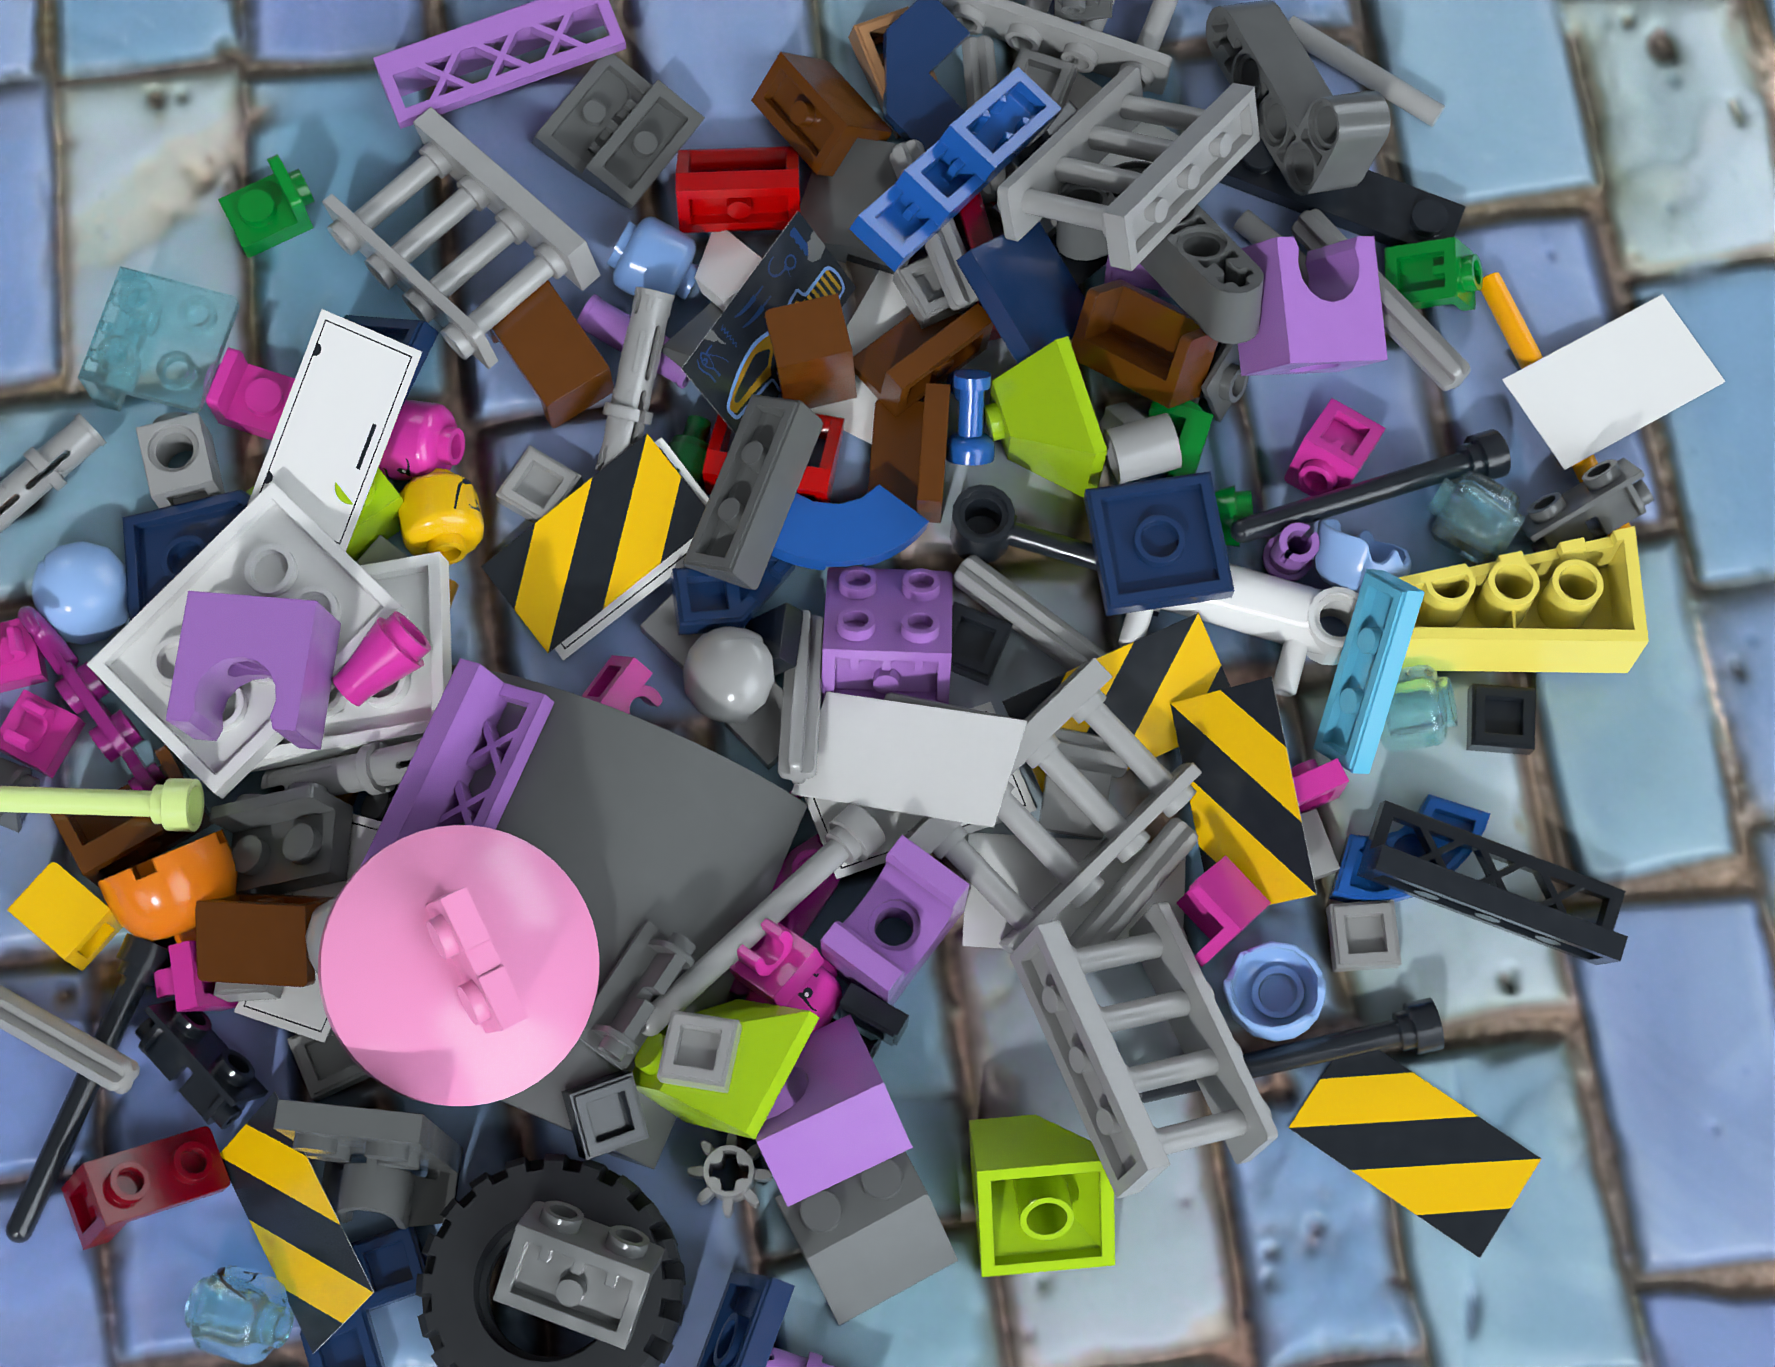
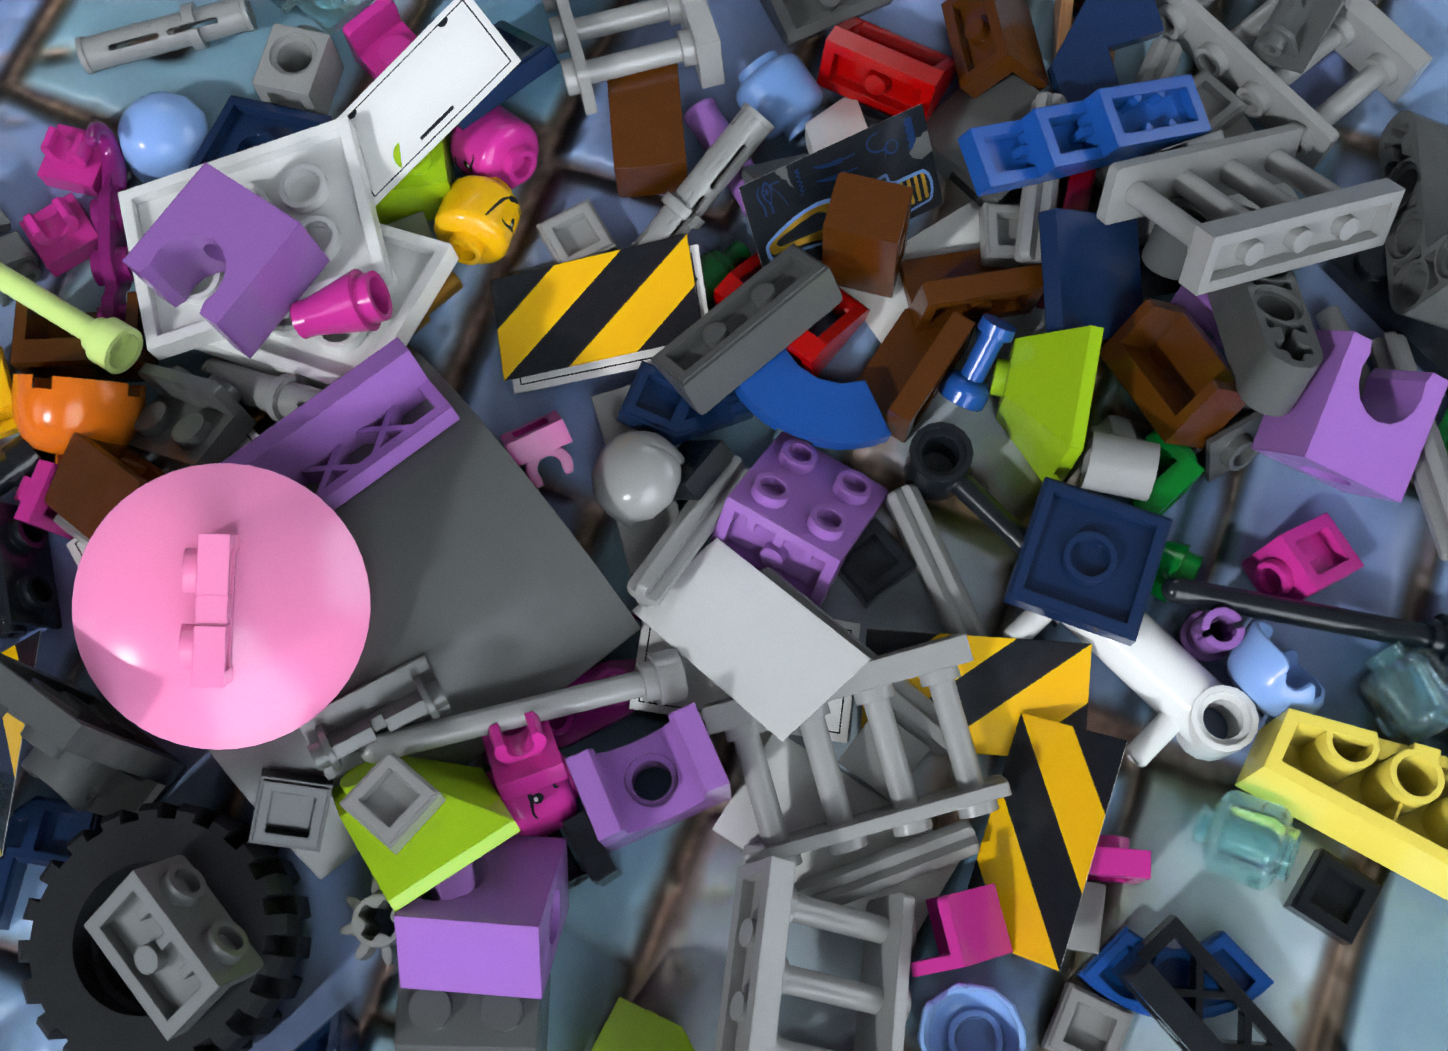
camera: 35 degrees right, 0 degrees up
medium azure tile [1313,569,1425,774] -> none

